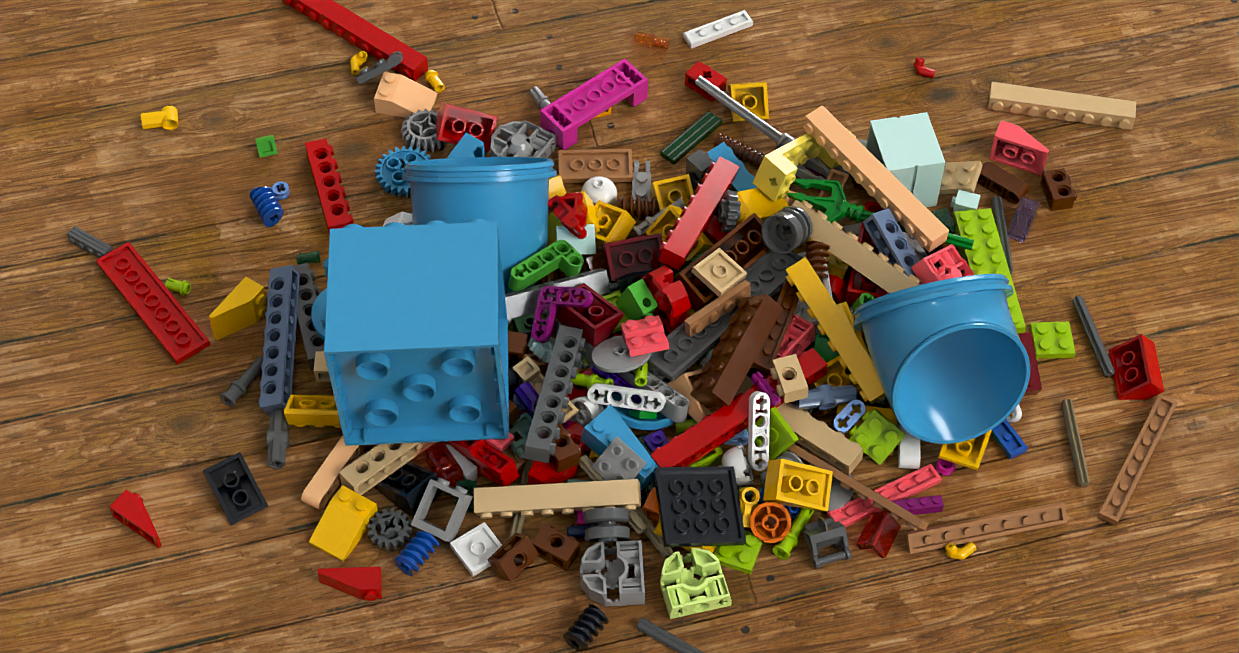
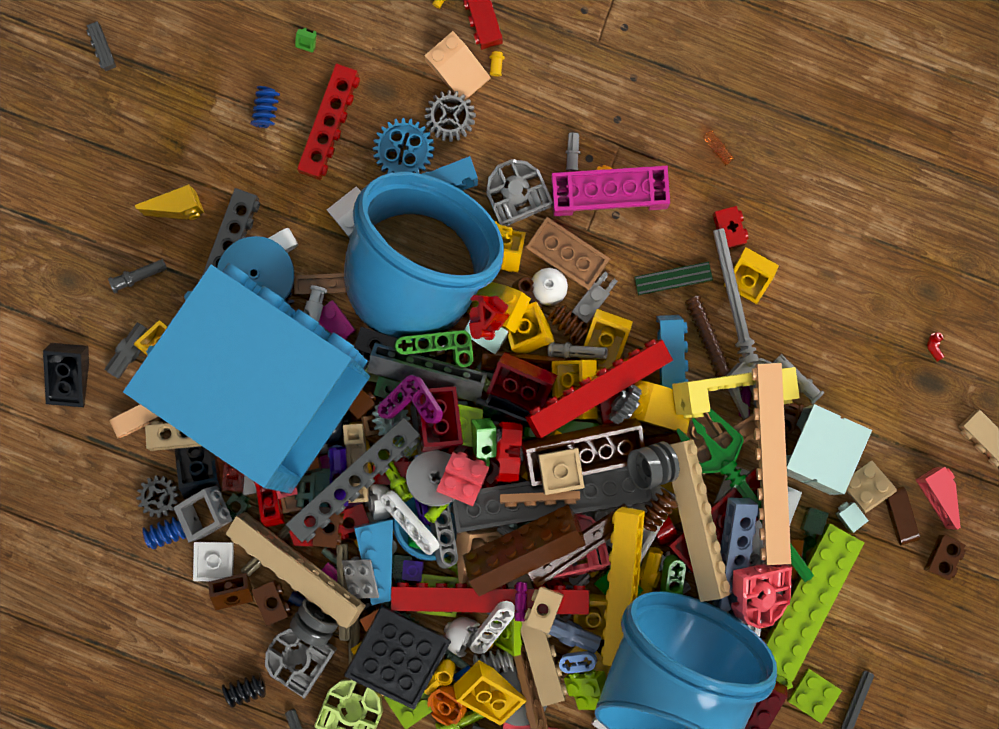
camera: 40 degrees right, 30 degrees up
red plate [96,242,210,365] -> none
lime pin [165,278,191,296] -> none
sand blue brick [259,265,300,416] -> none
medium blue bush [272,181,290,200] -> none
clear green pin [296,250,321,265] -> none
yellow slope [309,485,378,562] -> none
red slope [317,566,383,601] -> none
dark grey hinge [356,51,403,84] -> none
red slope [436,102,498,152] -> none
white tile [683,10,753,49] -> none
dark grey brick [686,149,715,190] -> none
dark grey axle [991,196,1013,274] -> none
slope [1008,197,1040,243] -> none

